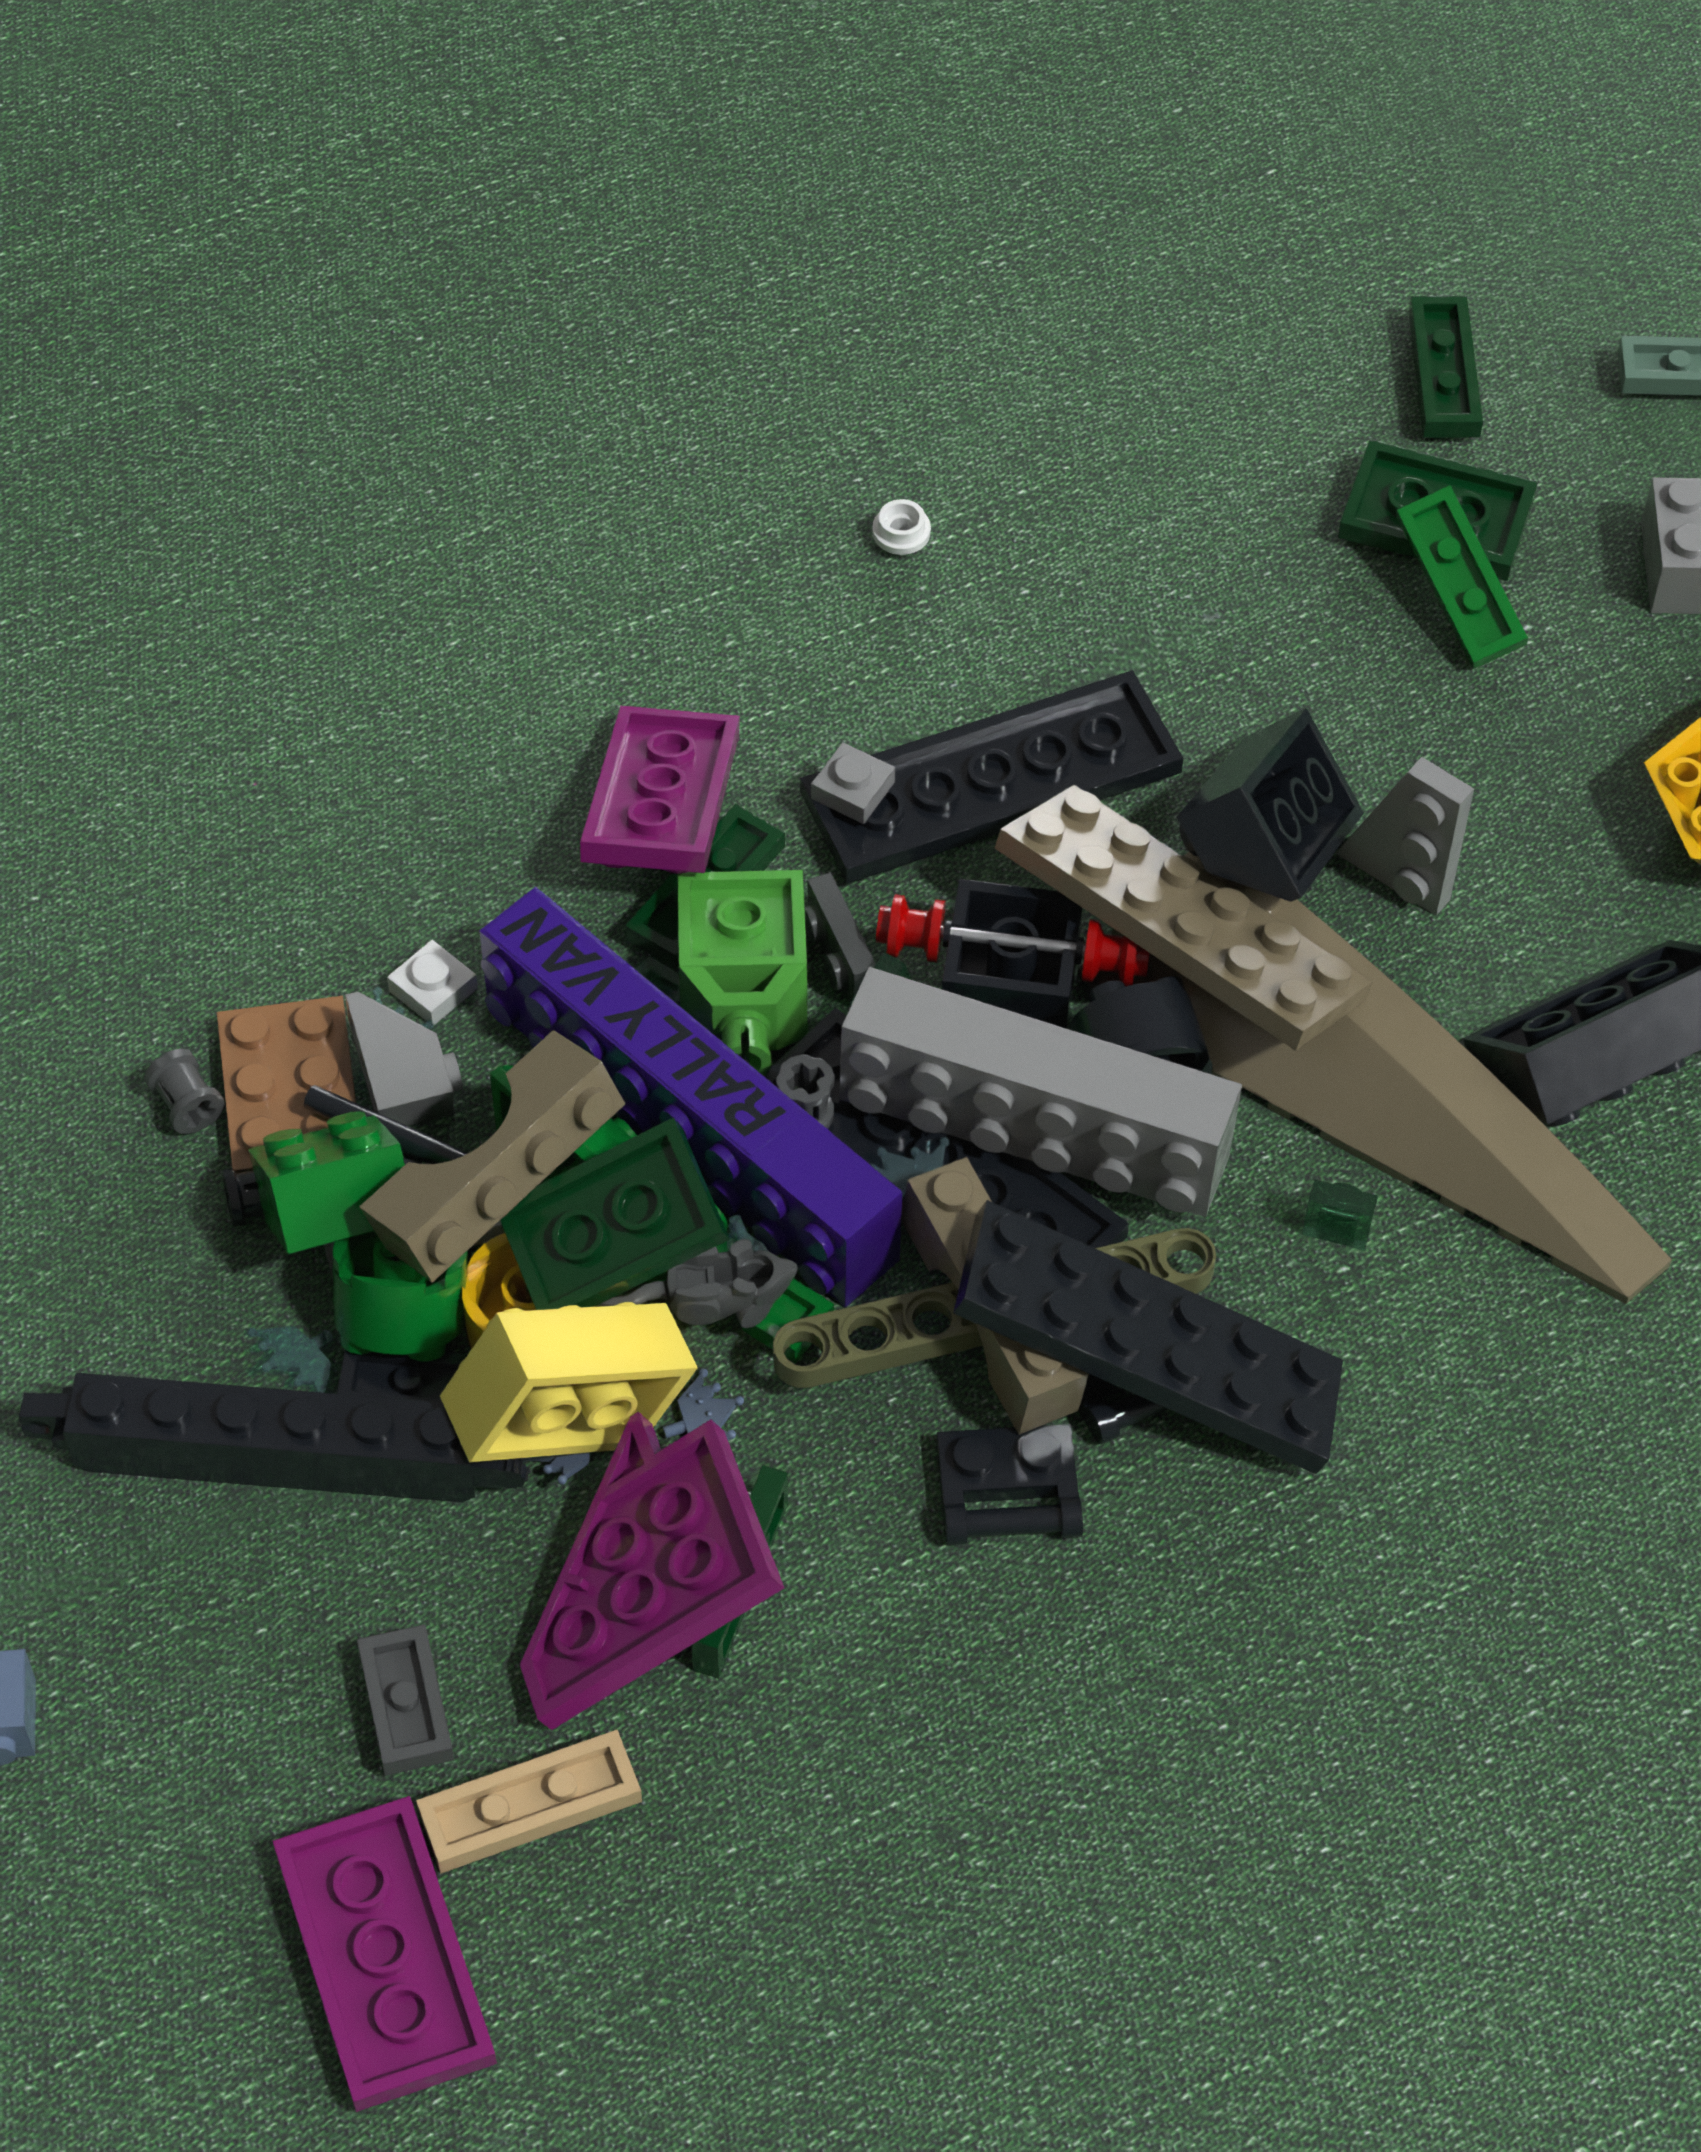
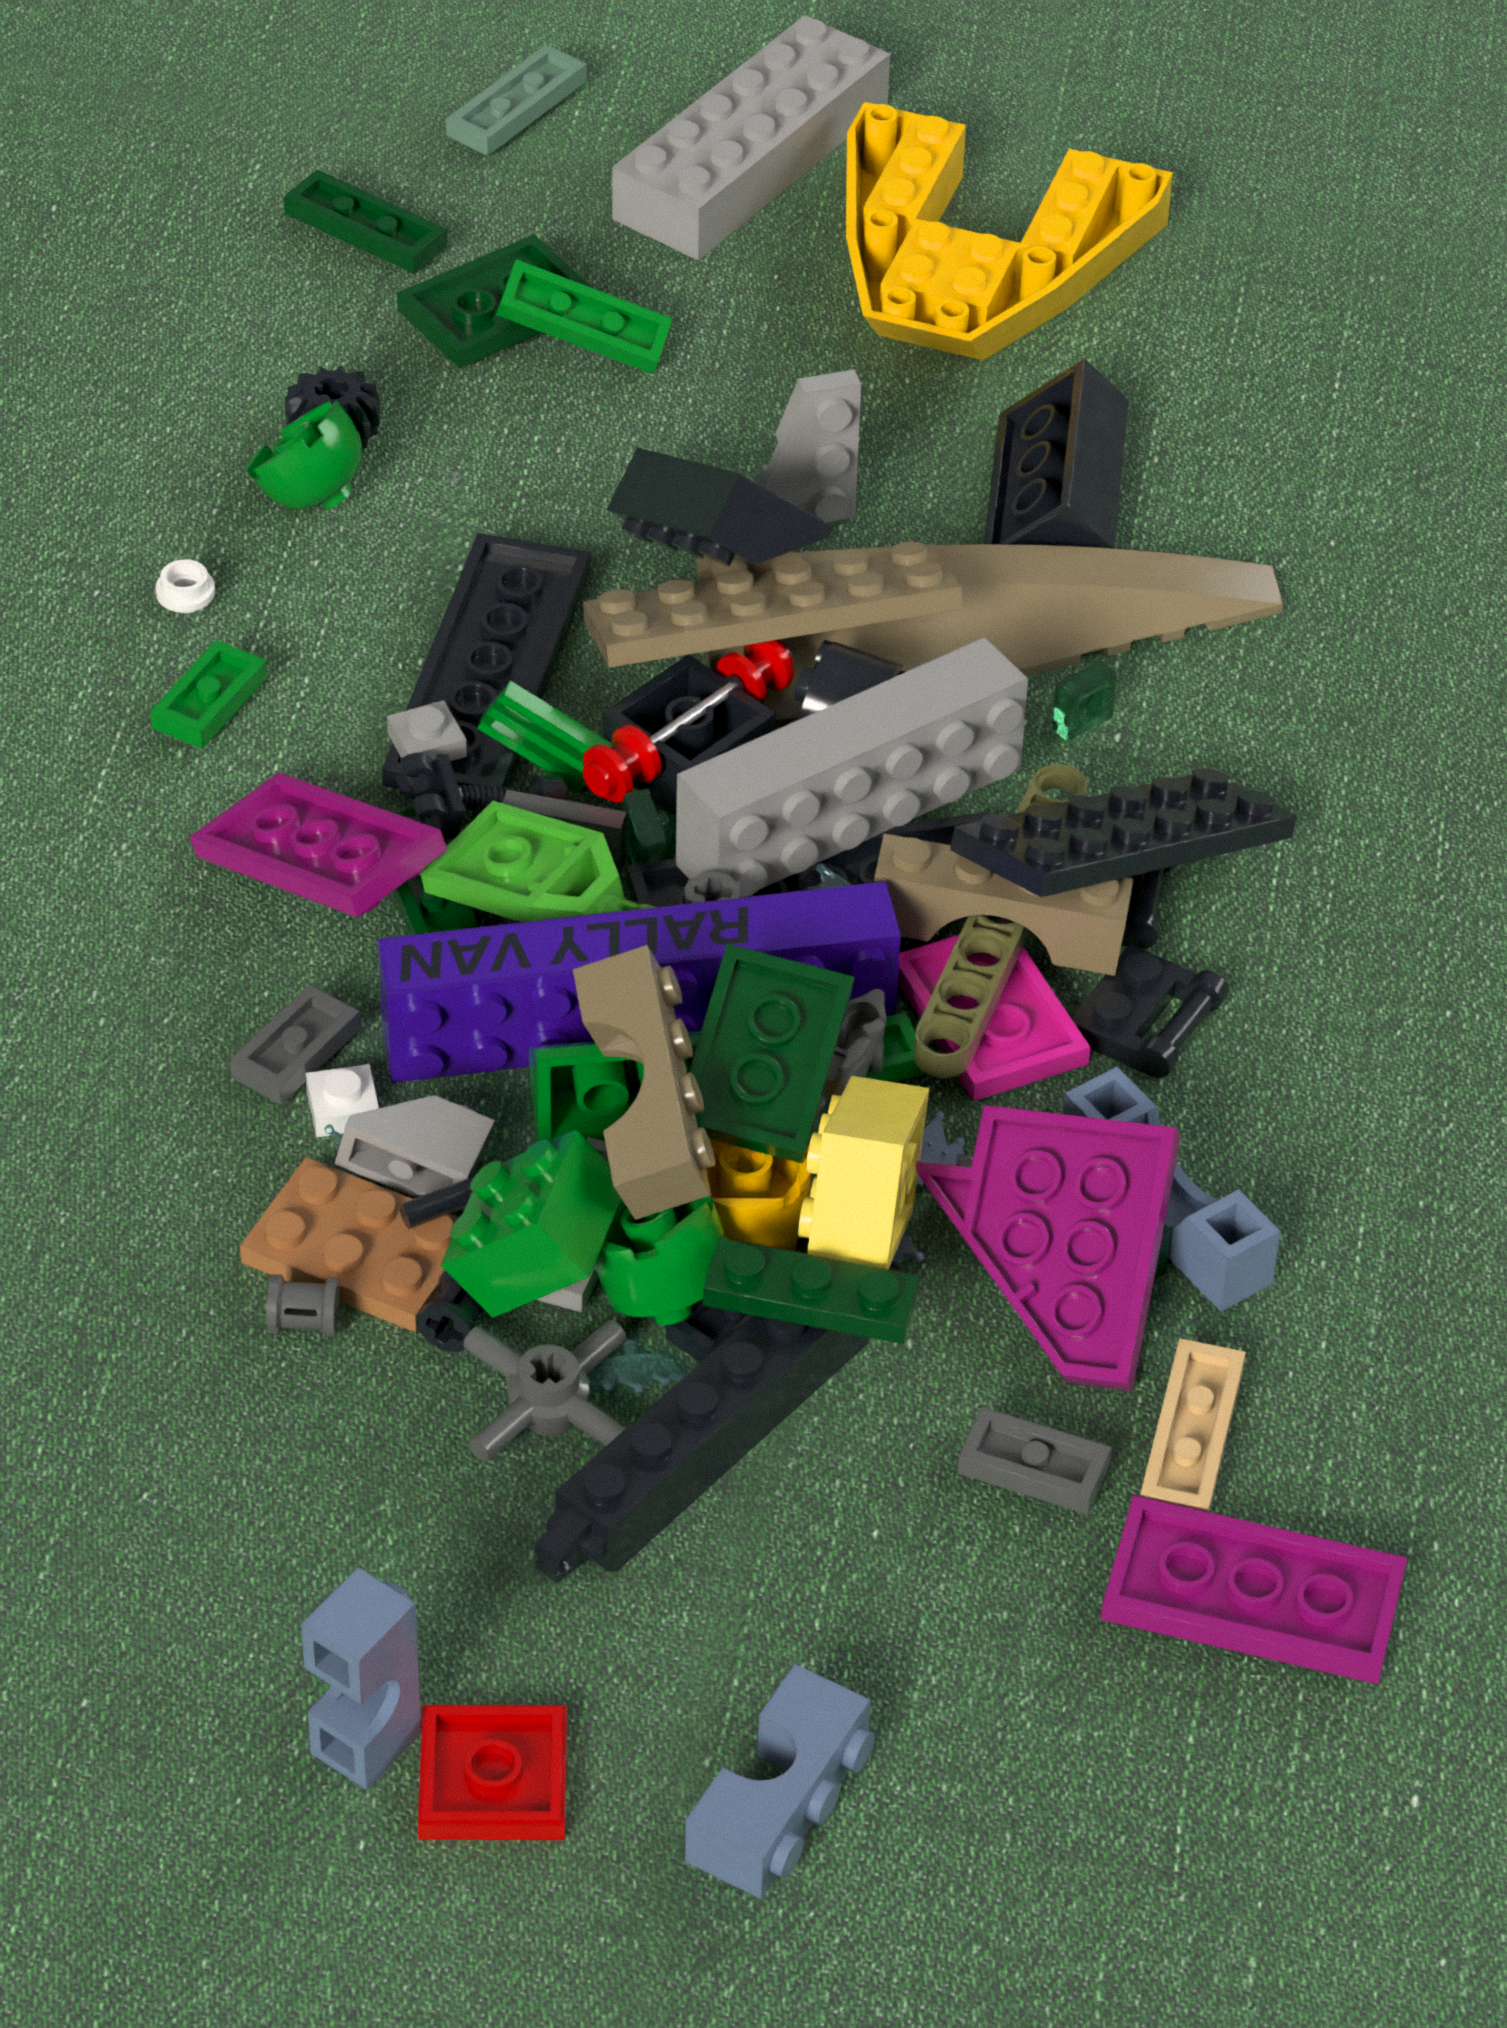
camera: 55 degrees left, 10 degrees down
none -> green plate [150,640,268,749]
none -> dark grey plate [229,984,361,1105]
none -> green cylinder [245,401,363,510]
none -> black gear [285,365,381,448]
none -> black bar [395,753,567,840]
none -> dark grey bar [464,1320,627,1462]
none -> green tile [477,681,612,791]
none -> dark green plate [703,1237,919,1344]
none -> dark pink plate [898,920,1090,1102]
none -> sand blue arch [1063,1067,1281,1312]

